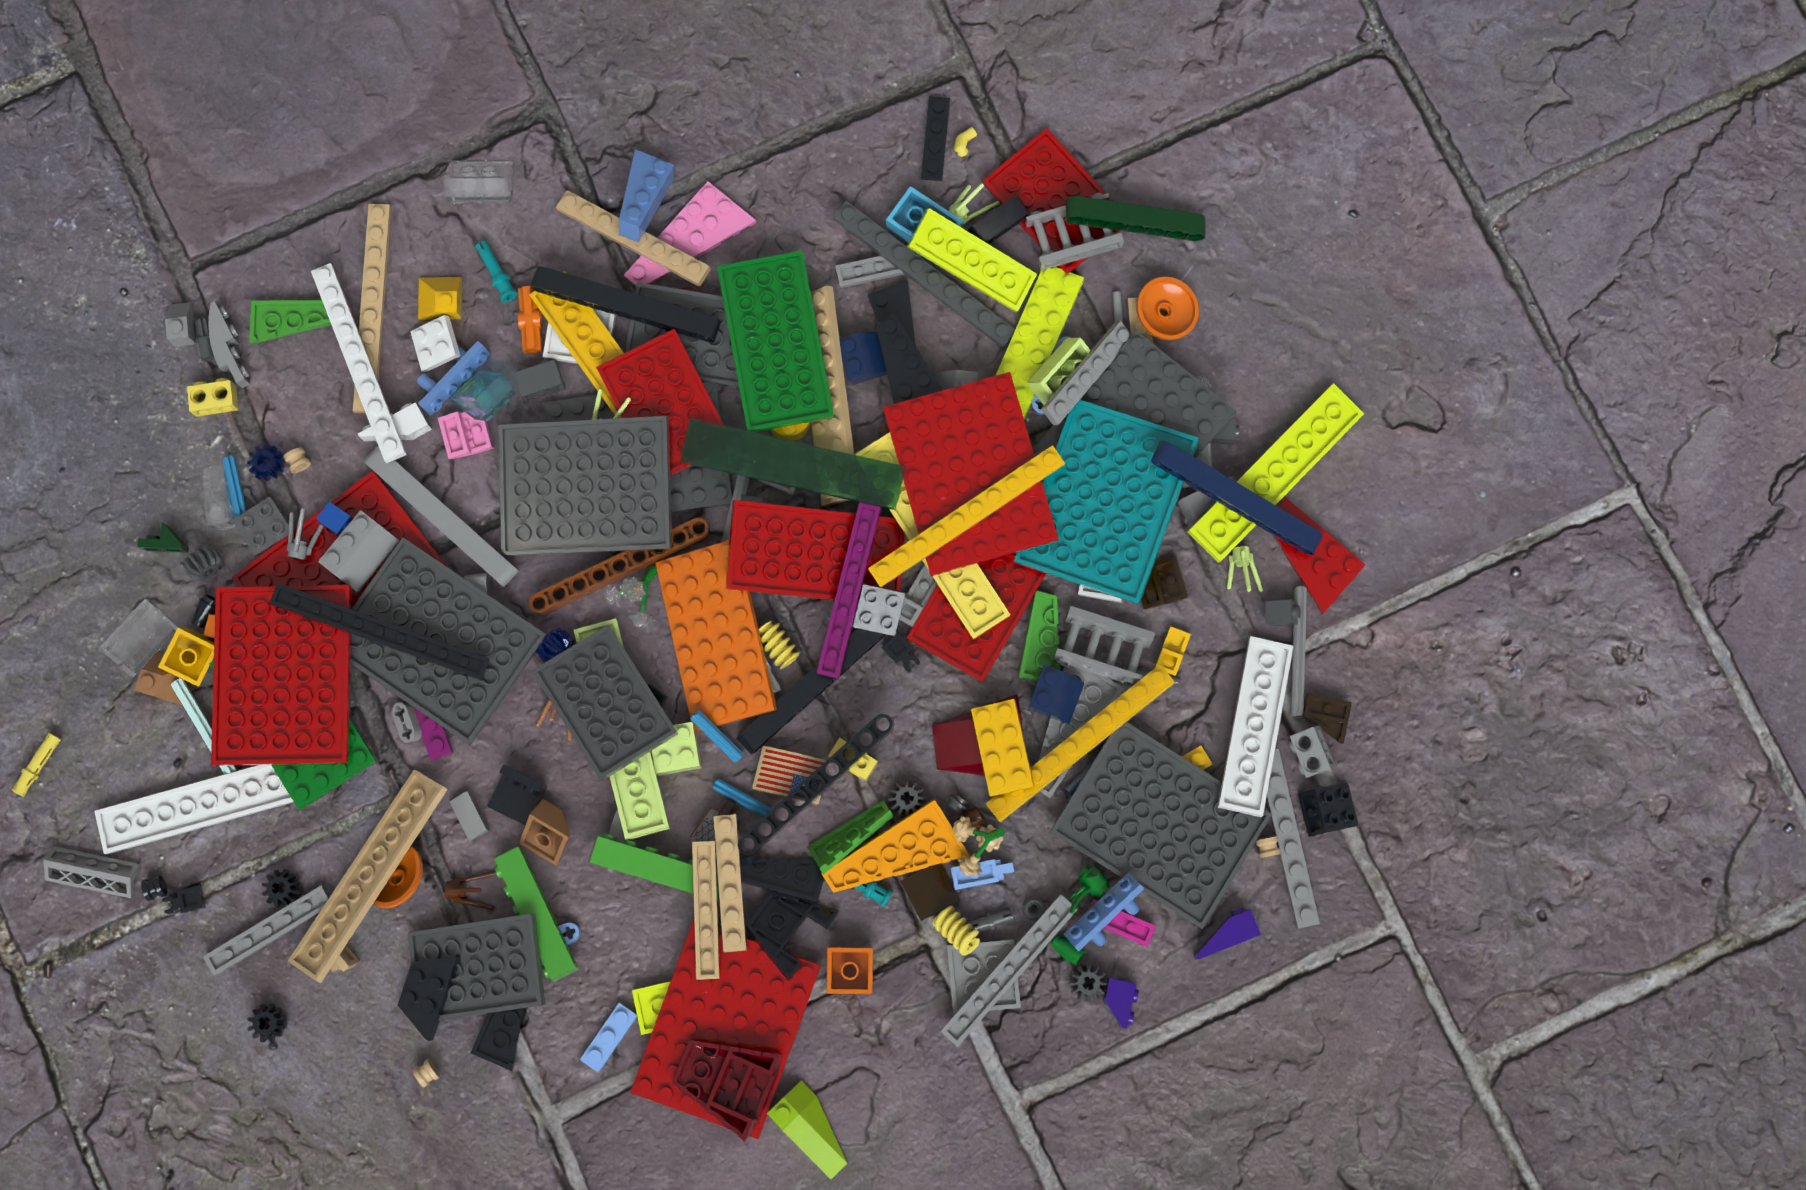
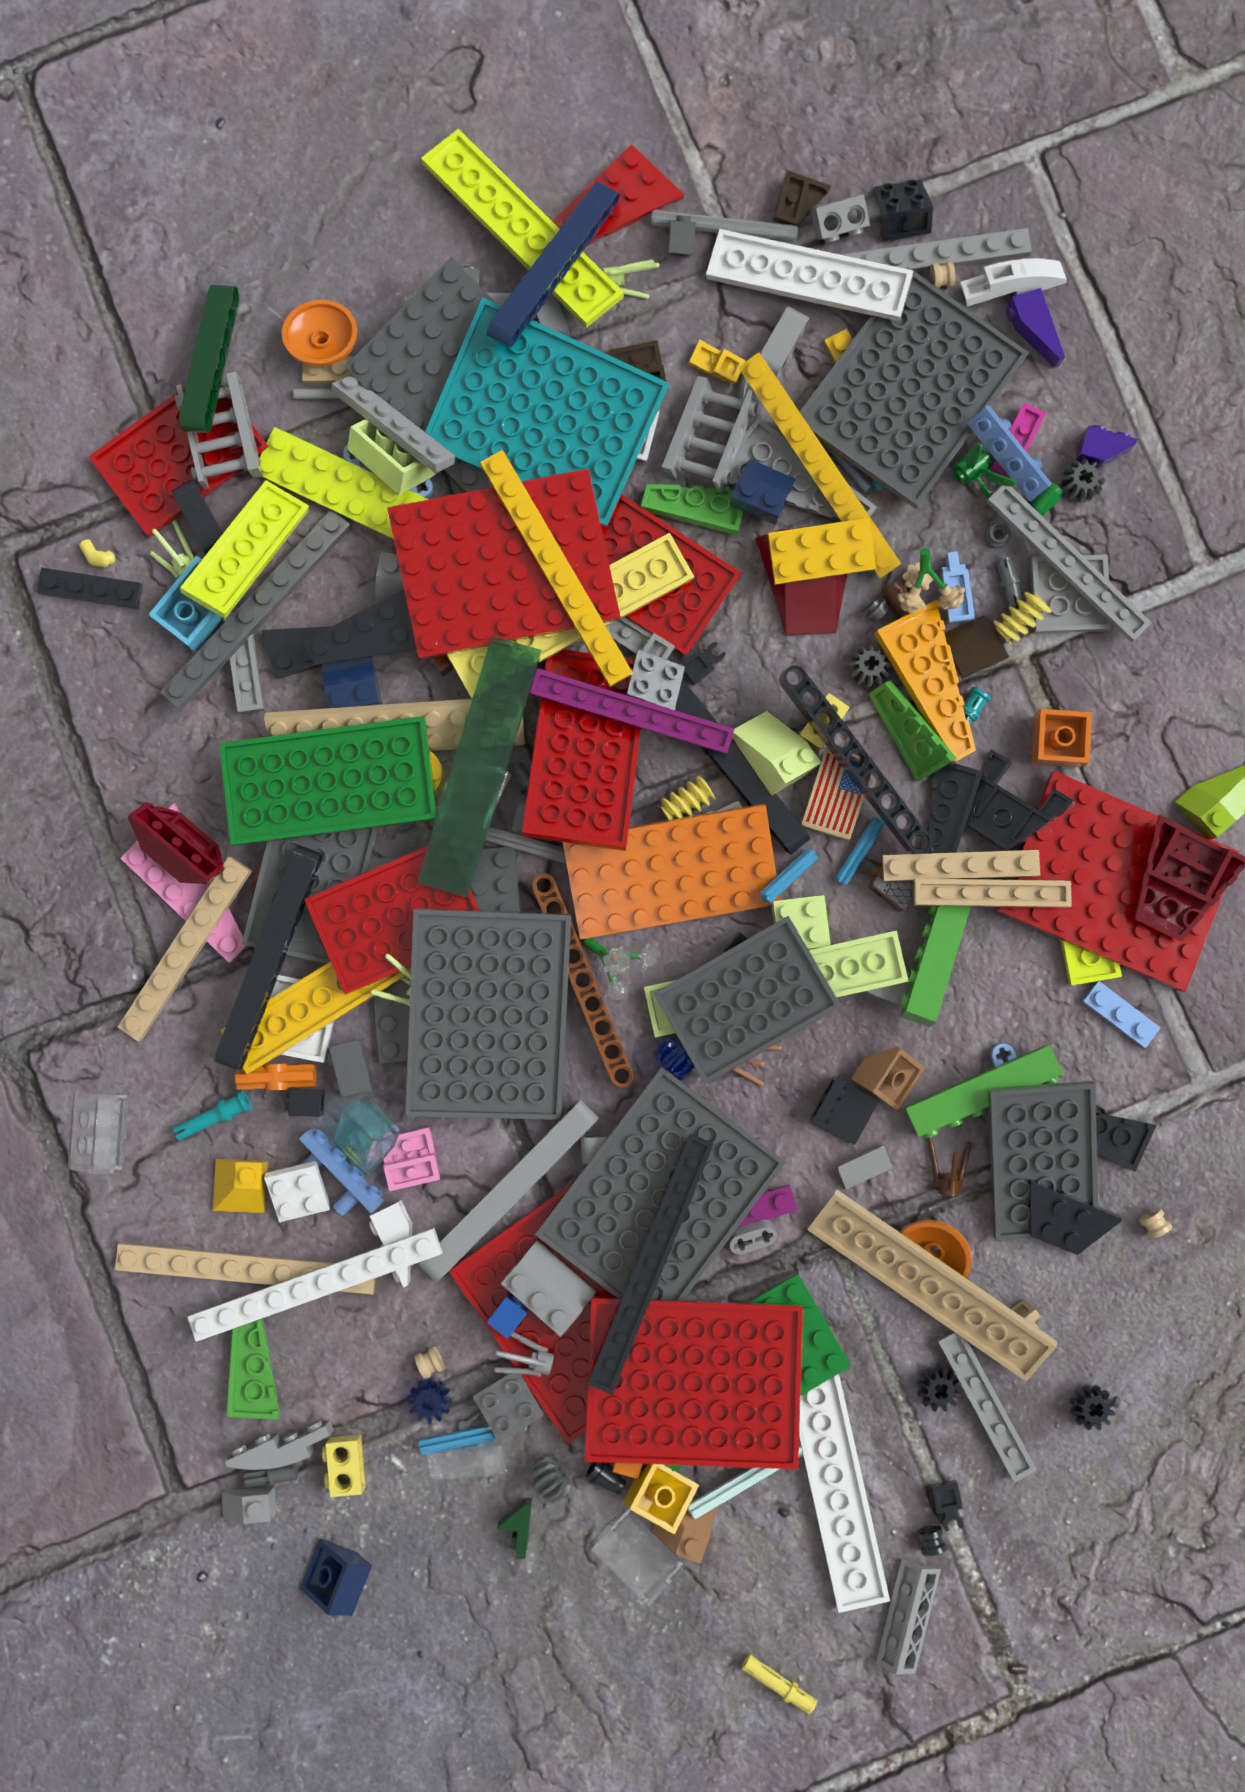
camera: 90 degrees left, 5 degrees up
medium blue wedge [619,149,674,243] -> none
none -> dark red wedge [128,802,224,885]
none -> black brick [285,1089,325,1117]
none -> dark blue slope [300,1539,372,1616]
none -> yellowish green slope [732,711,821,796]
none -> light grey beam [760,306,810,379]
none -> white slope [961,258,1067,307]

